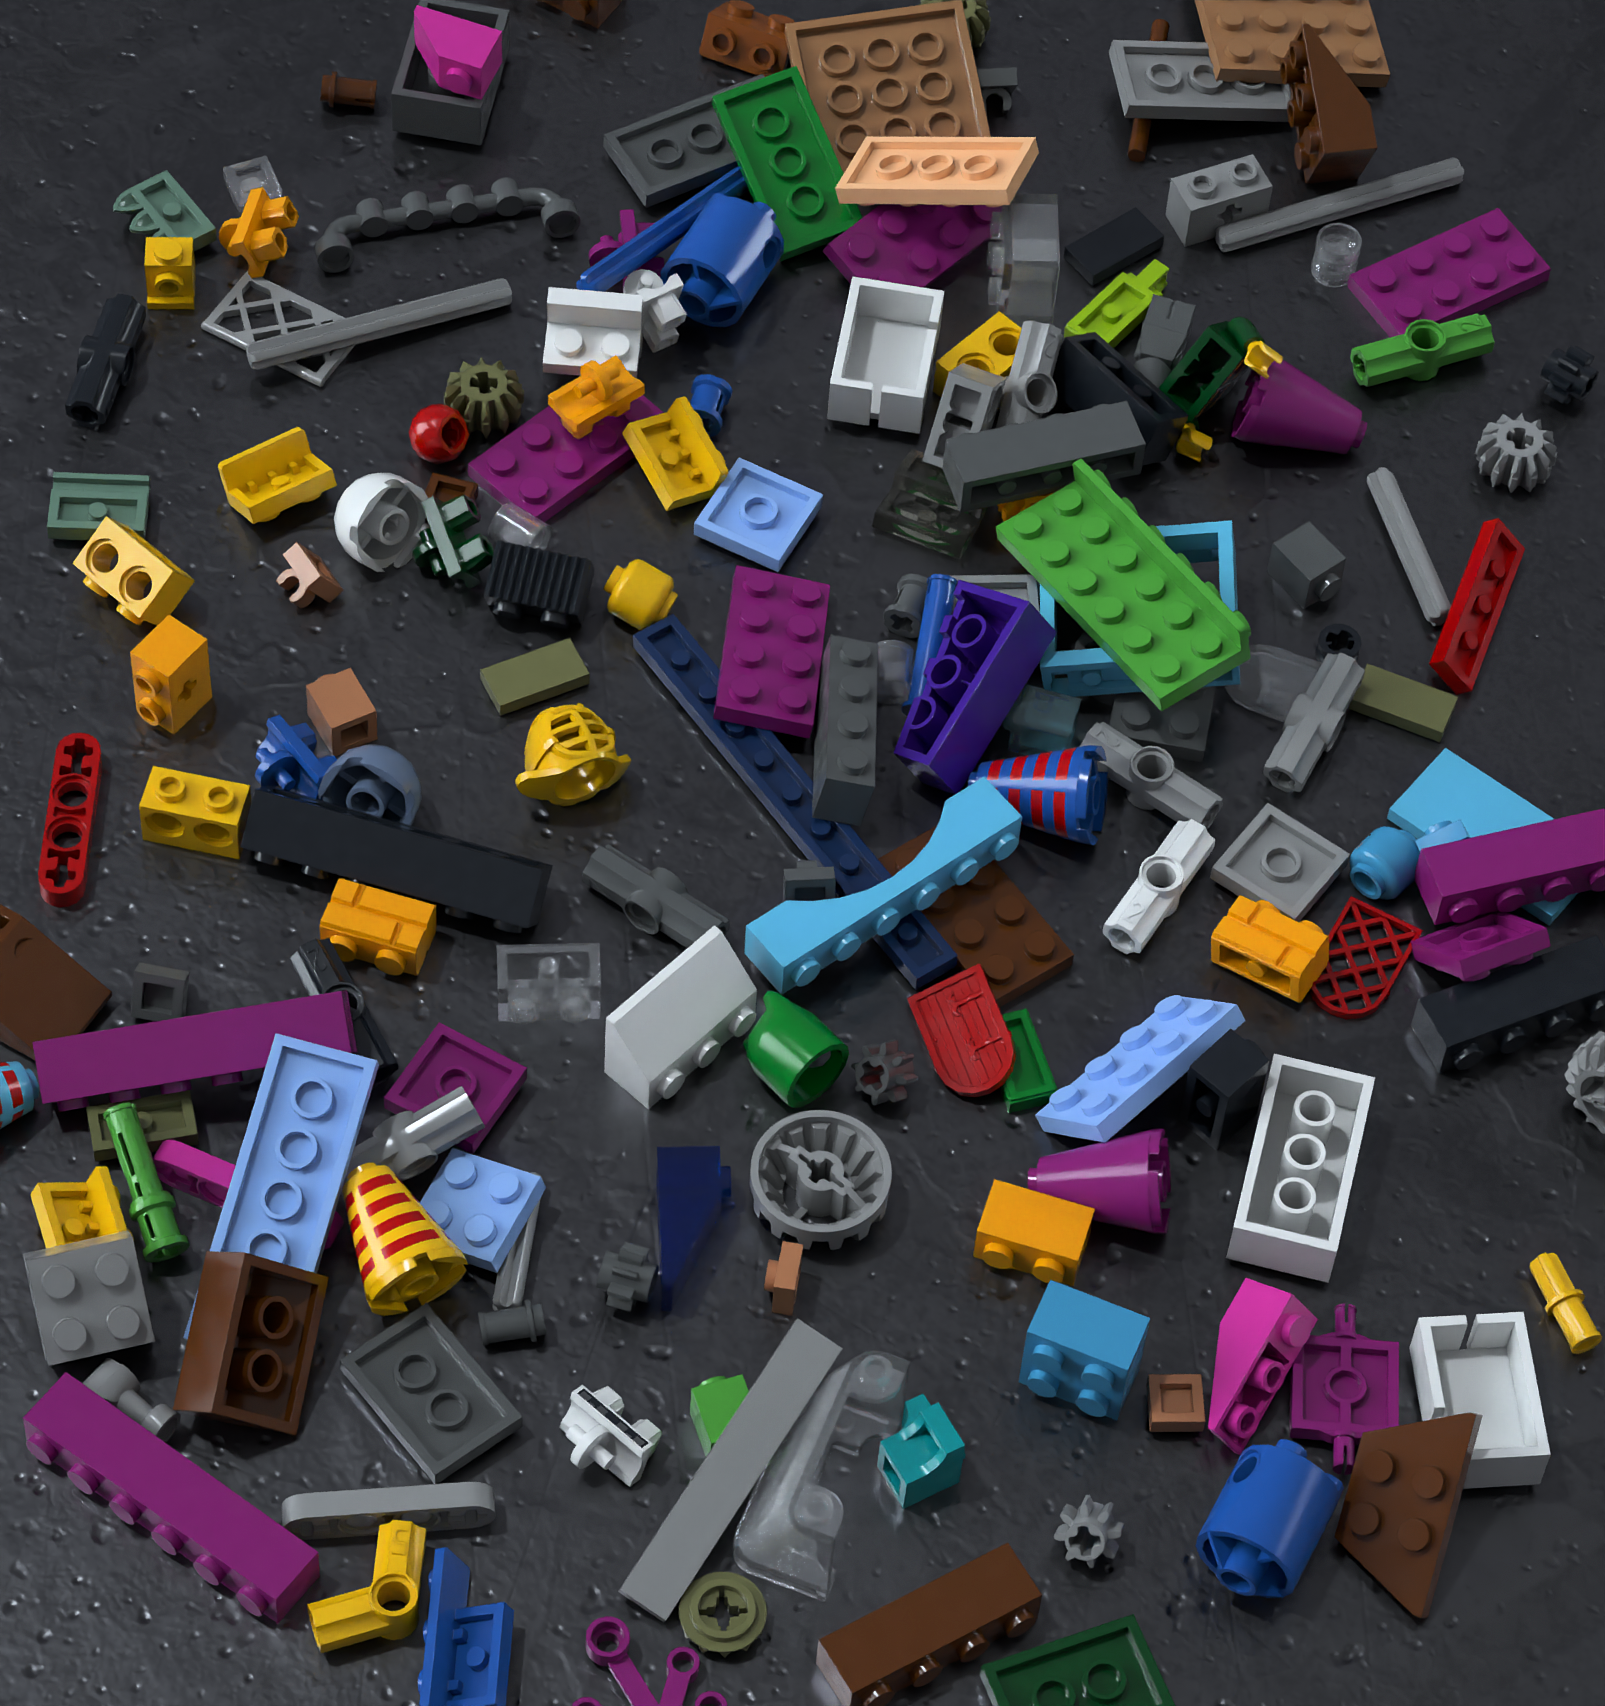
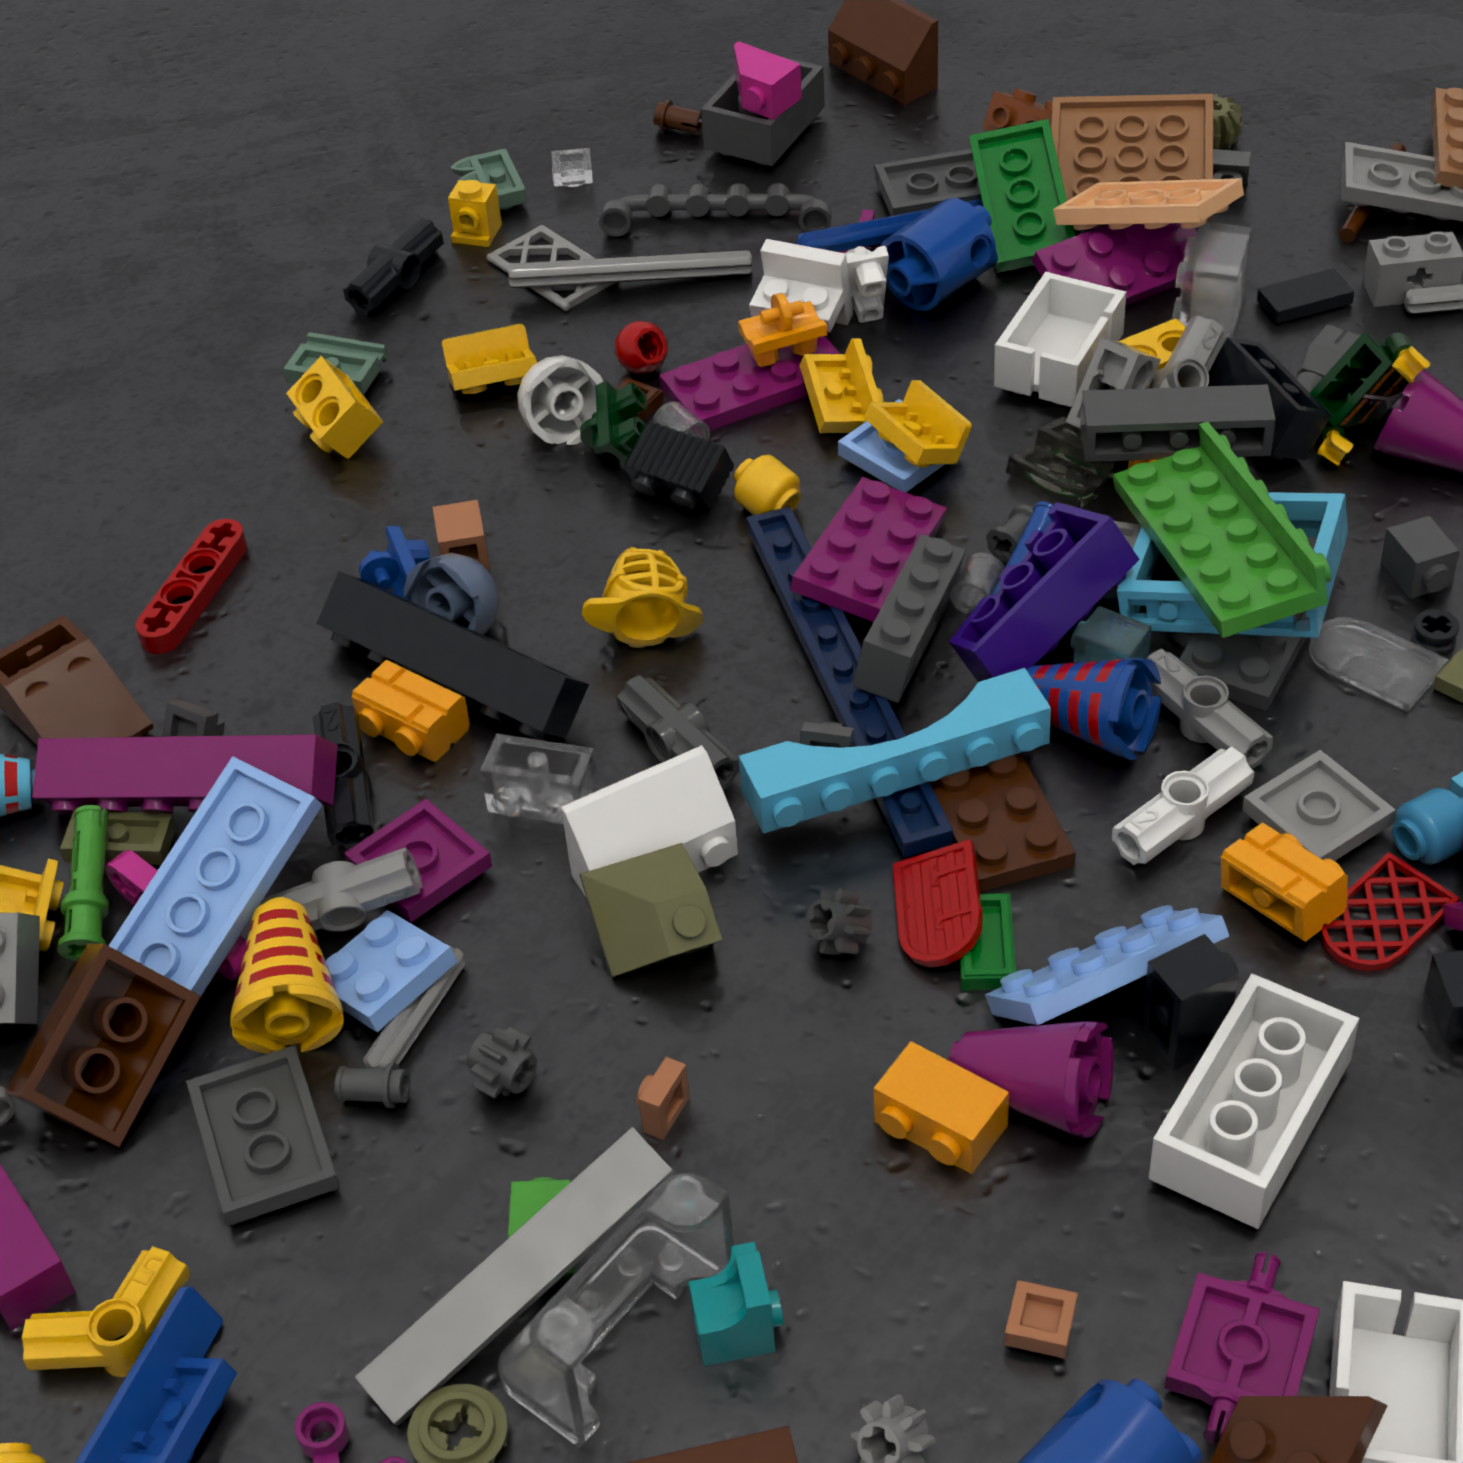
camera: 25 degrees right, 10 degrees down
light orange brick [130,615,212,735] -> none
yellow brick [139,766,252,860] -> none
light orange hips [219,187,299,279] -> none
nougat tile [276,542,344,608] -> none
light grey beam [281,1482,496,1540] -> none
olive gear [444,357,524,439] -> none
olive tile [480,638,590,716] -> none
white hips [559,1385,662,1487] -> none
clear blue slope [656,1146,731,1311] -> none
blue bush [690,374,733,437] -> none
green piece [743,991,849,1108] -> none
light grey gear [749,1110,892,1250] -> none
dark azure brick [1018,1280,1150,1420] -> none
lime hinge [1064,259,1169,348] -> none
dark pink slope [1208,1278,1318,1455] -> none
light grey piece [1263,652,1365,792] -> none
none -> olive slope [579,843,723,977]
none -> yellow bracket [864,380,972,468]

